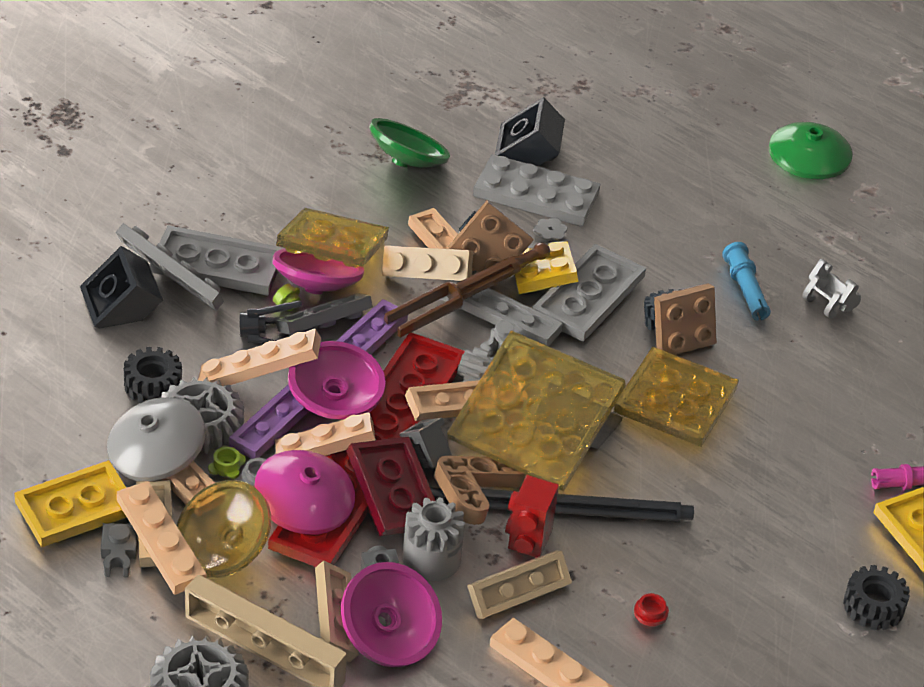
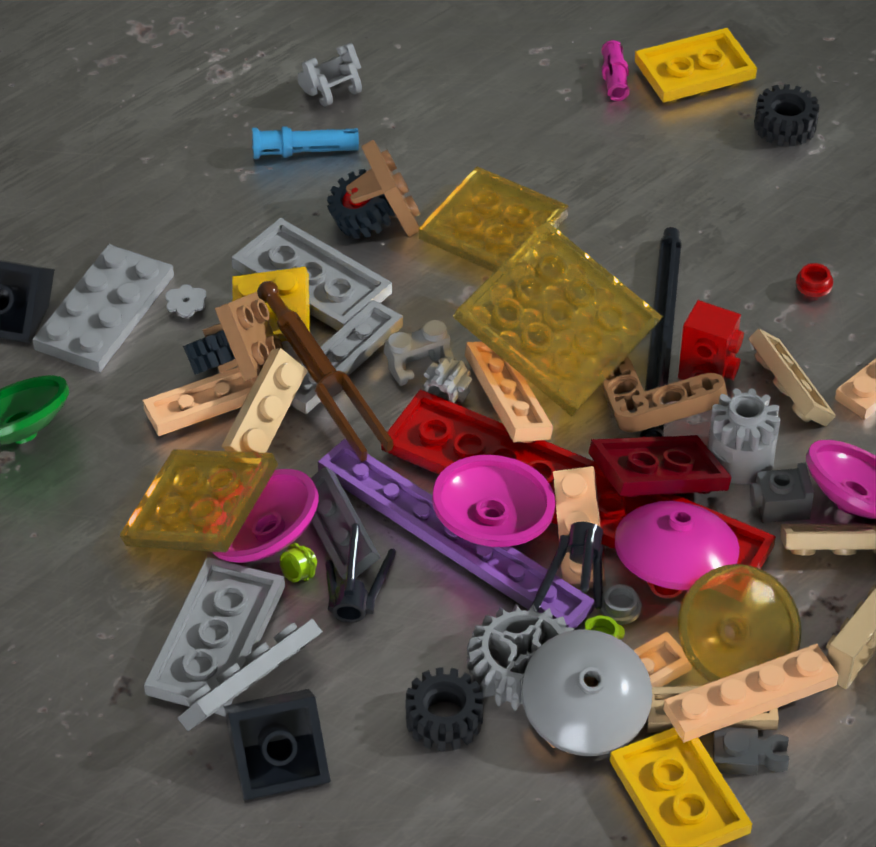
camera: 80 degrees left, 5 degrees up
light nougat plate [198,329,321,386] -> none
dark grey brick [400,418,452,472] -> none
green dish [769,122,853,179] -> none
none -> black plant [531,522,604,611]

